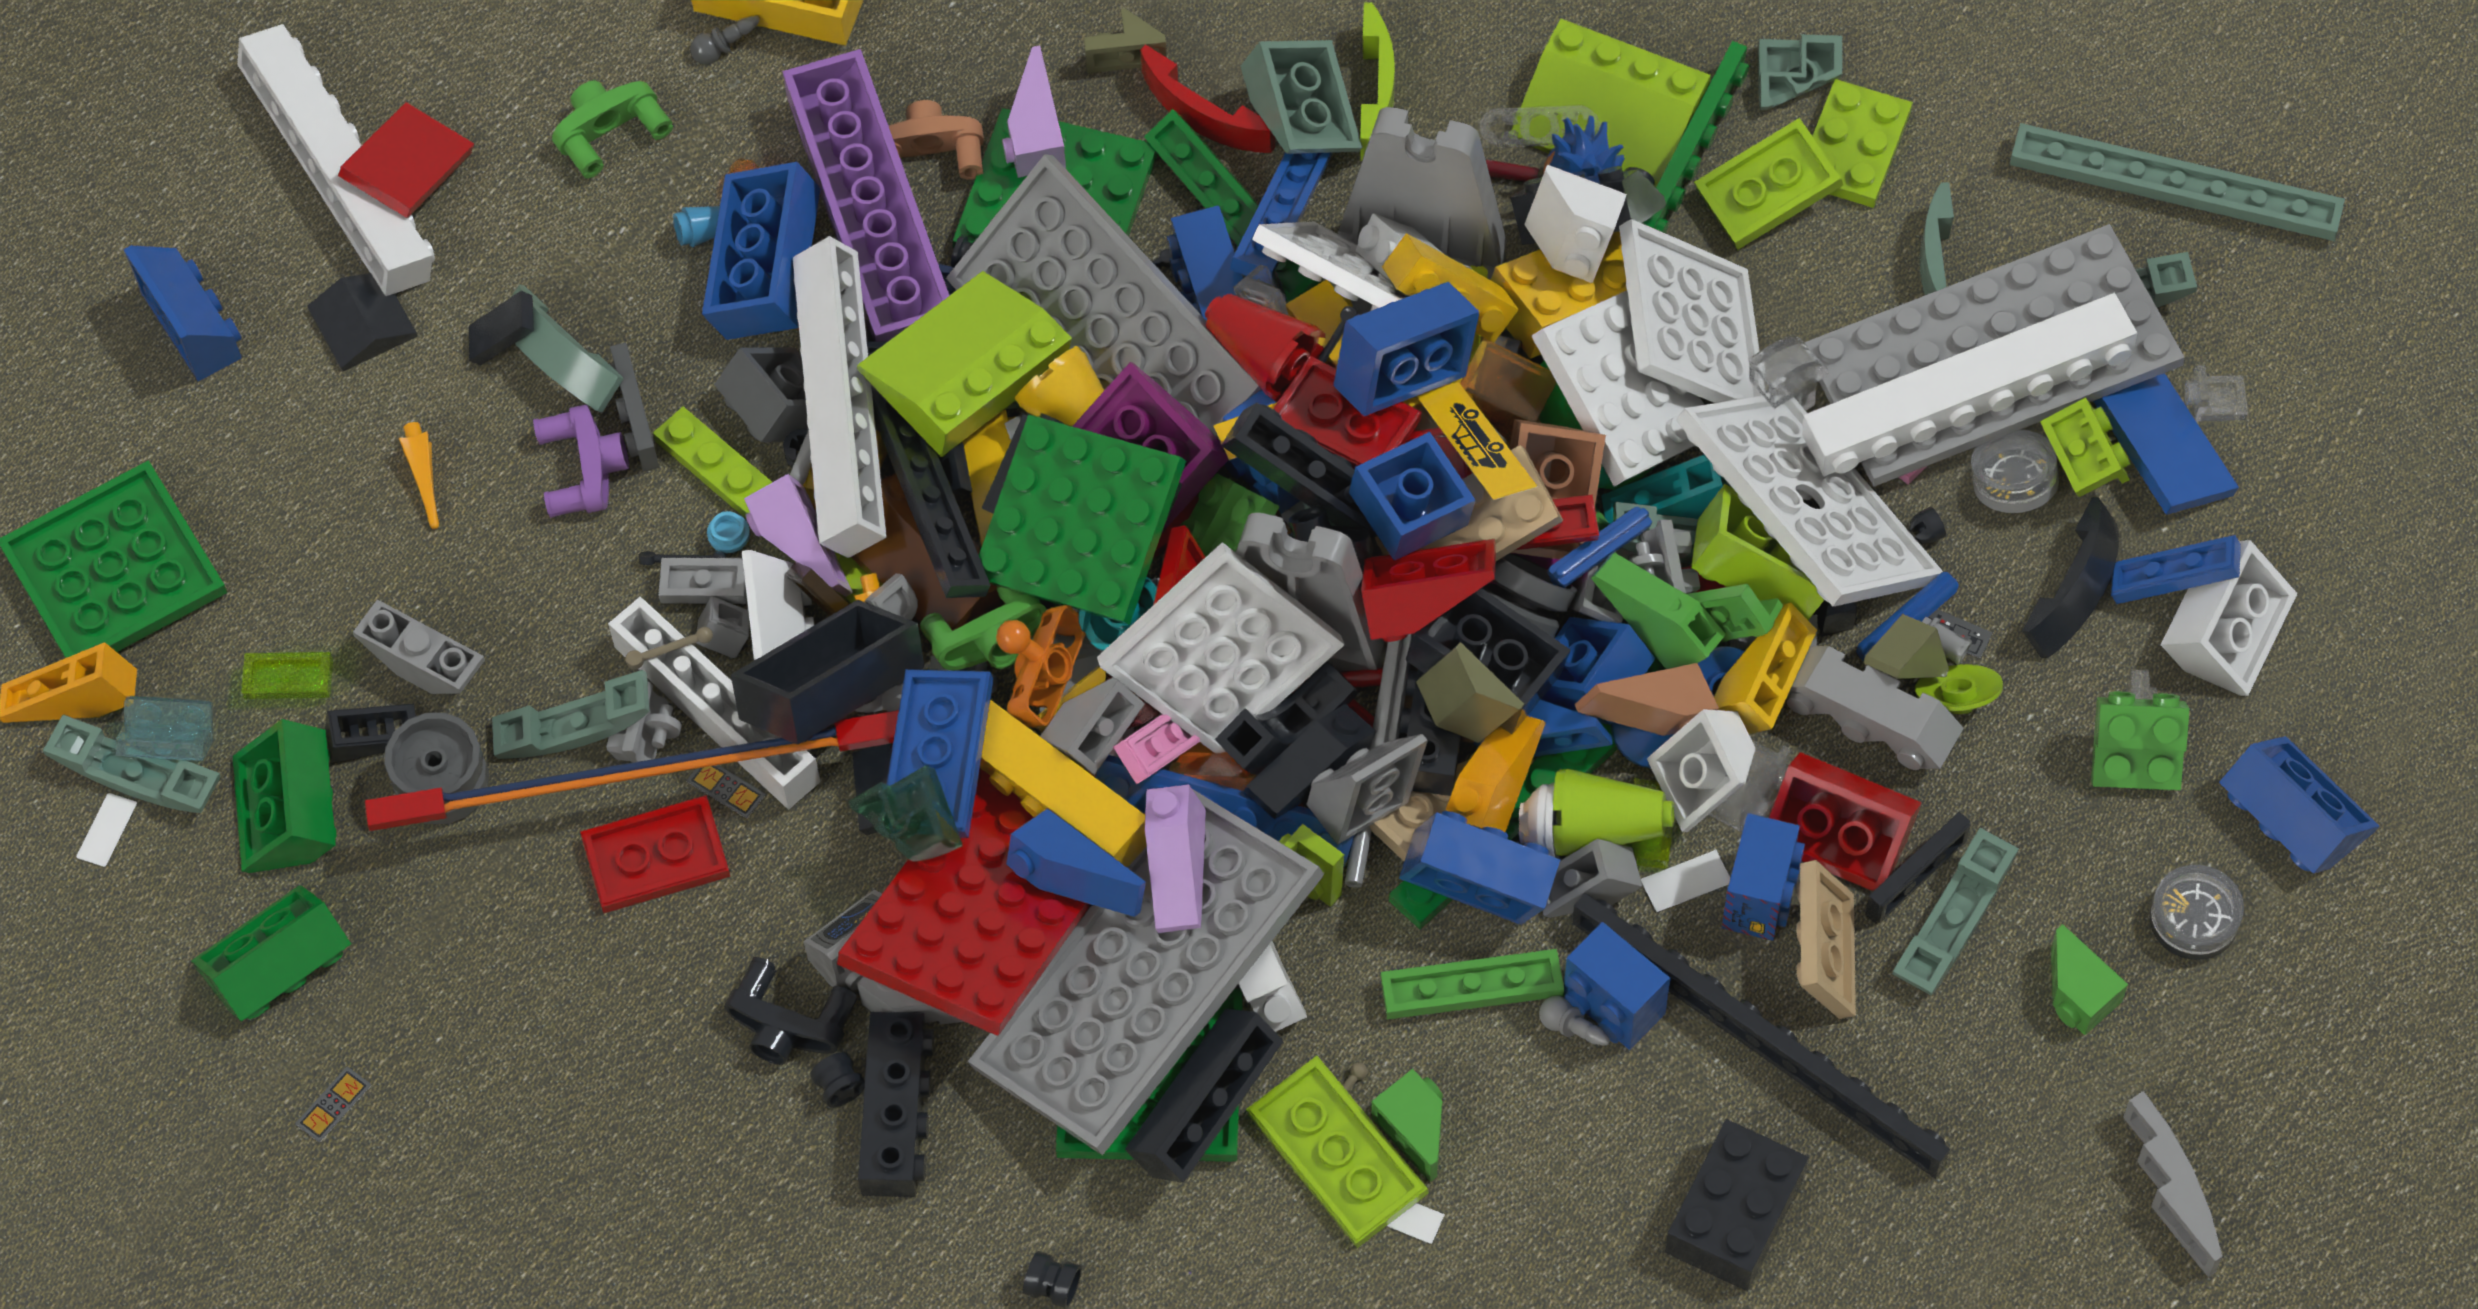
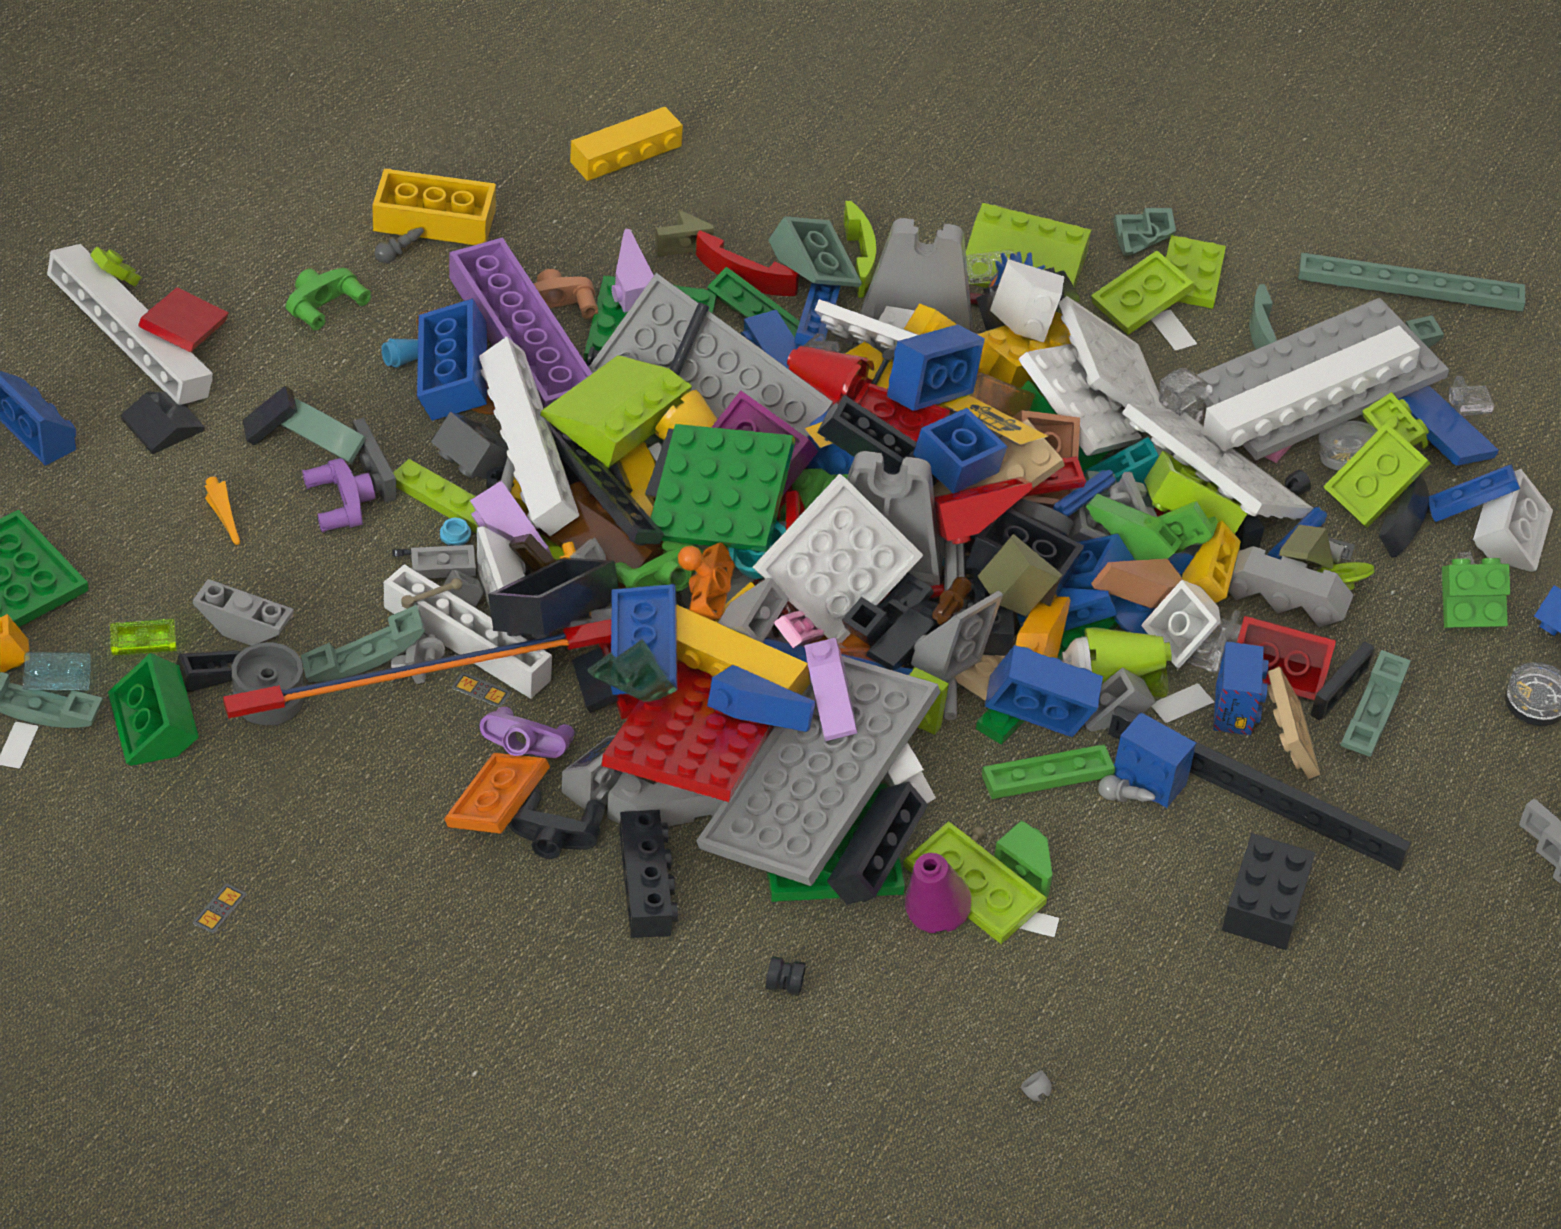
camera: 15 degrees left, 15 degrees down
green slope [191,885,351,1022] -> none
red tile [580,795,731,914] -> none
black wheel [810,1052,865,1108] -> none
green plate [1642,41,1750,233] -> none
bright green slope [2051,924,2128,1035] -> none
none -> lime plate [90,246,142,287]
none -> orange tile [444,753,550,834]
none -> medium lavender connector [480,707,575,758]
none -> black bar [669,302,709,376]
none -> magenta cone [905,853,971,933]
none -> reddish brown axle [932,577,972,625]
none -> white sticker [1151,310,1197,351]
none -> lime plate [1323,422,1431,528]

